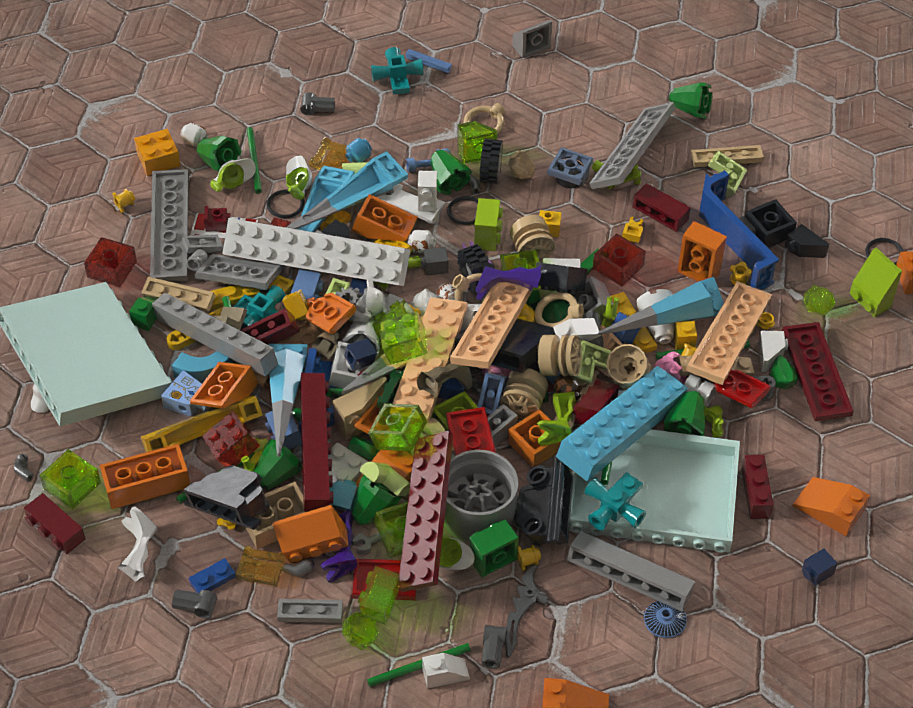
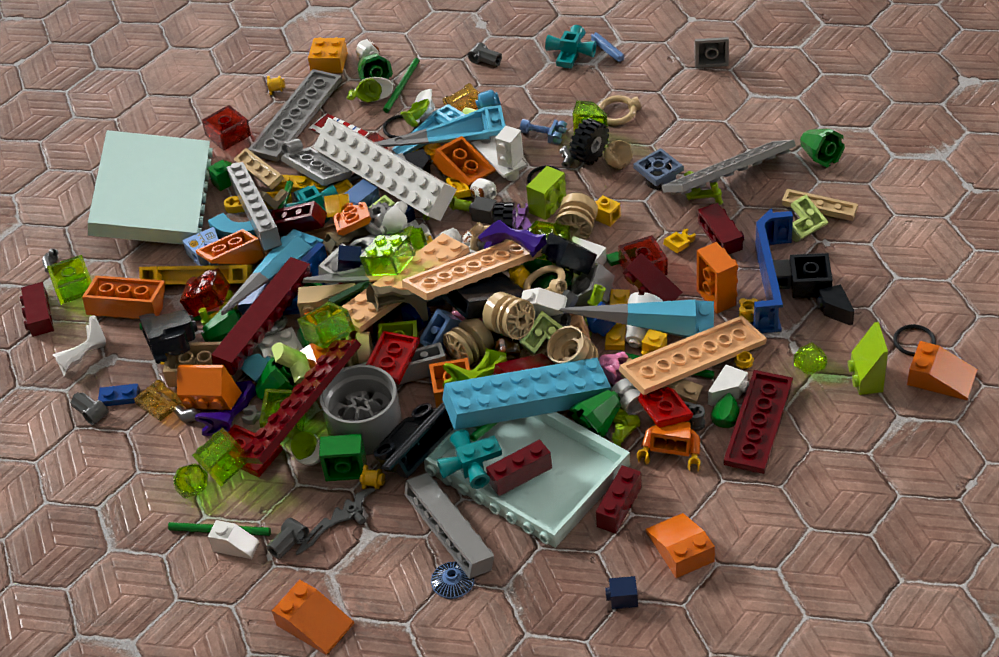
camera: 35 degrees right, 5 degrees down
light grey plate [182,235,223,253] -> none
dark red brick [204,206,231,232] -> none
light grey plate [277,599,343,623] -> none
green cone [431,150,472,195] -> none
none -> dark red brick [486,439,552,496]
none -> dark red brick [623,253,683,301]
none -> orange torso [637,422,701,472]

